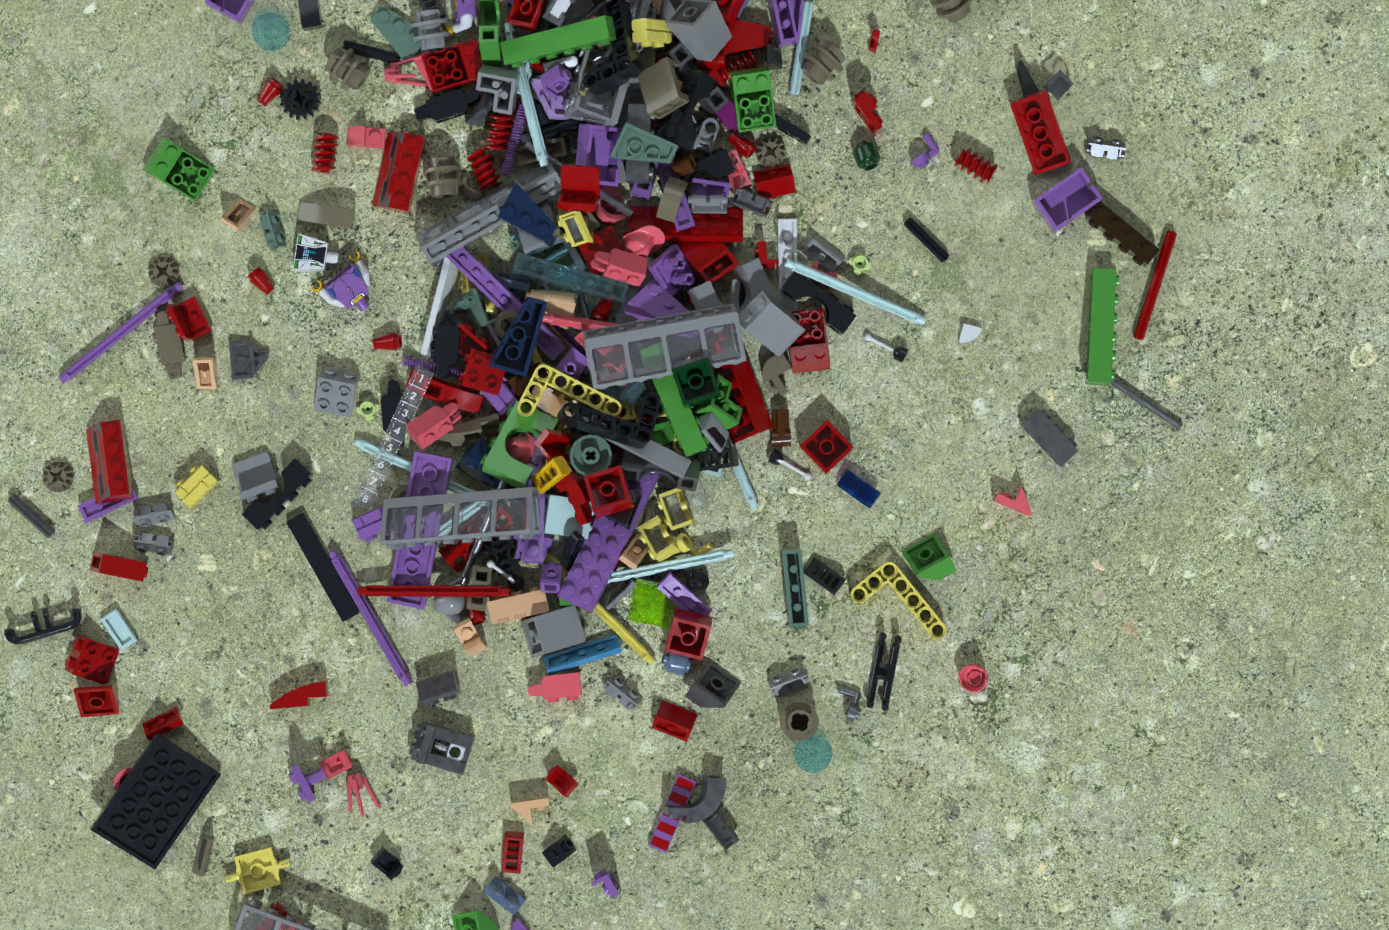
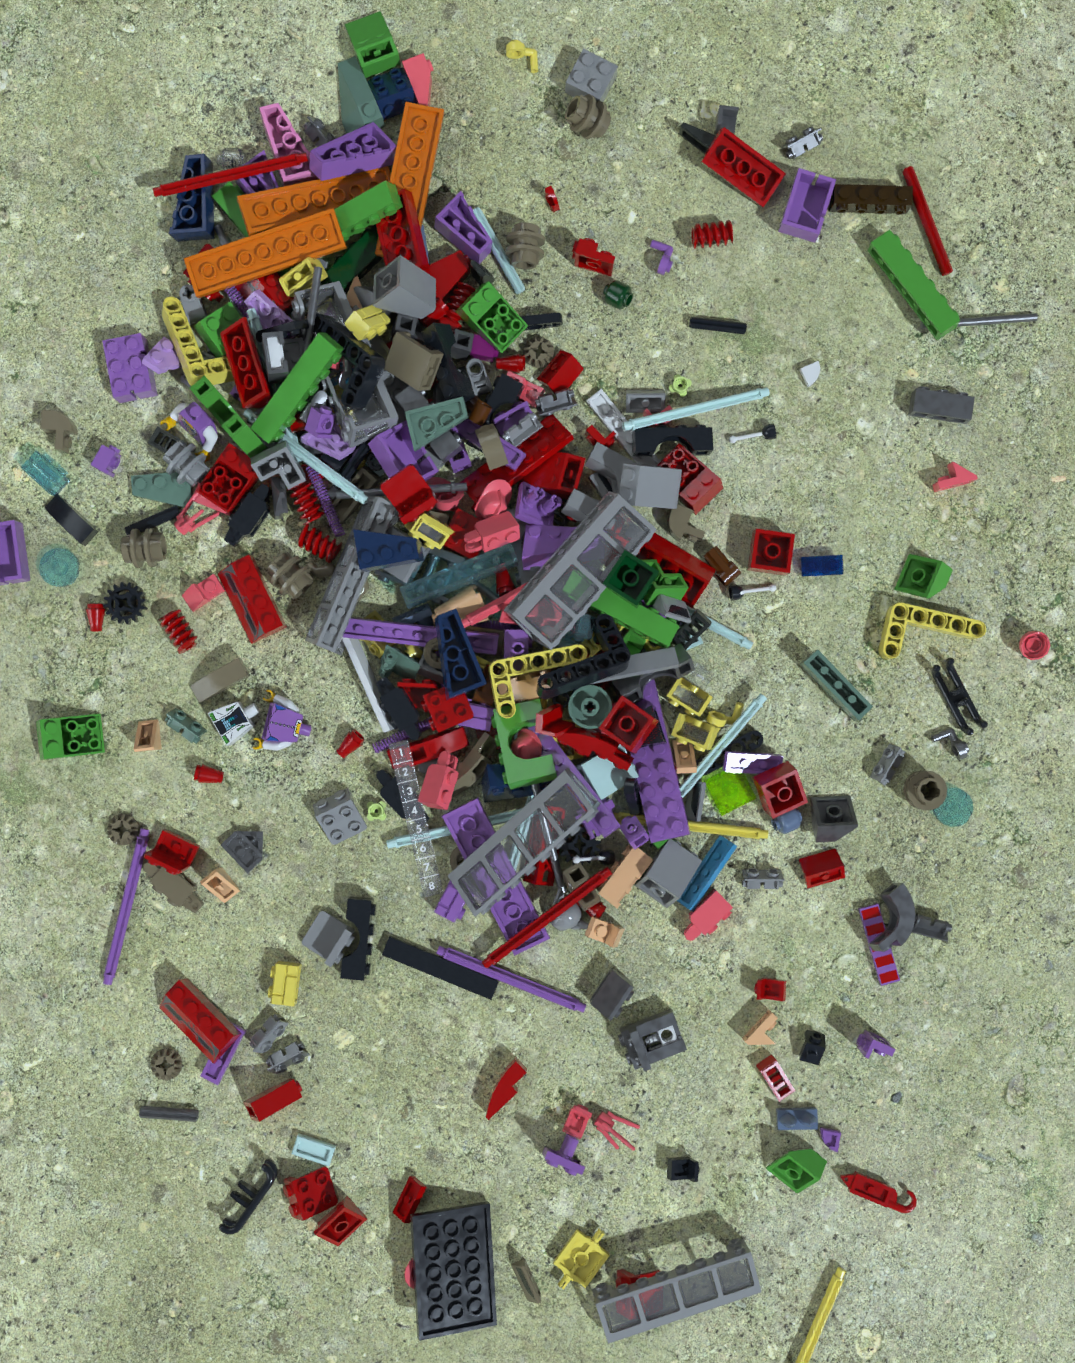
camera: 40 degrees left, 0 degrees up
yellow slope [531,456,572,494] -> none
pearl dark grey slope [804,557,845,595] -> none

